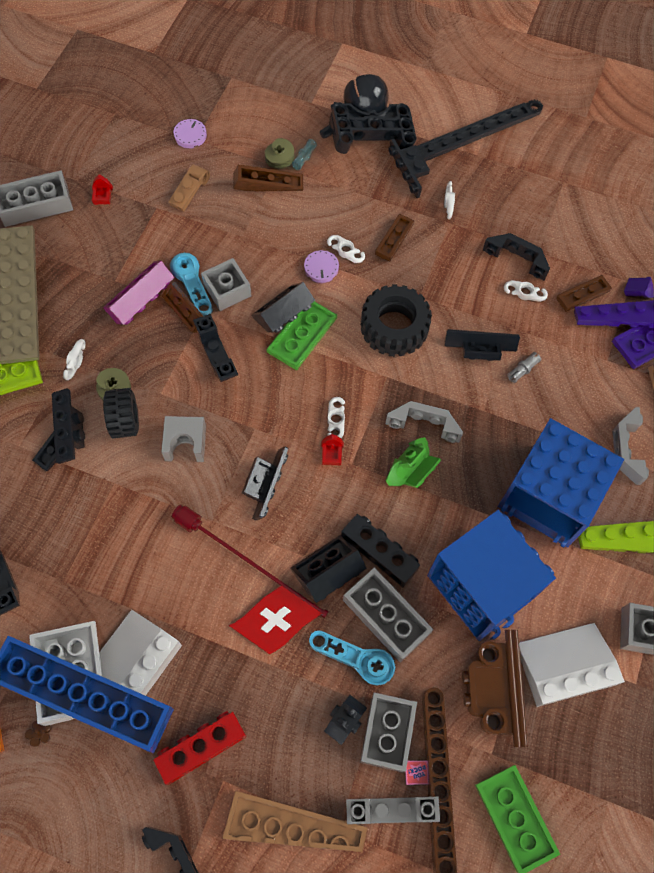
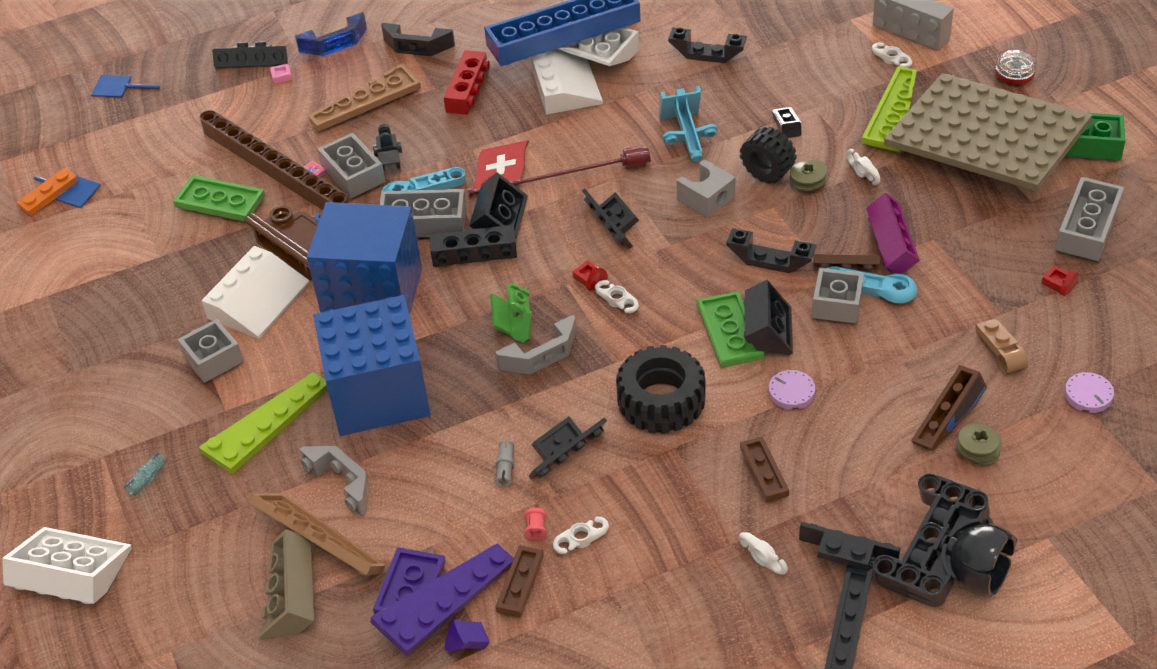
camera: 140 degrees right, 20 degrees down
black bracket [51,388,85,464] -> none
clear light blue pin [292,139,317,170] -> none
white piece [327,235,365,263] -> none
light grey slope [346,797,440,824] -> none
black slope [483,233,550,281] -> none
none -> coral bush [524,508,546,540]
none -> medium azure piece [658,86,718,162]

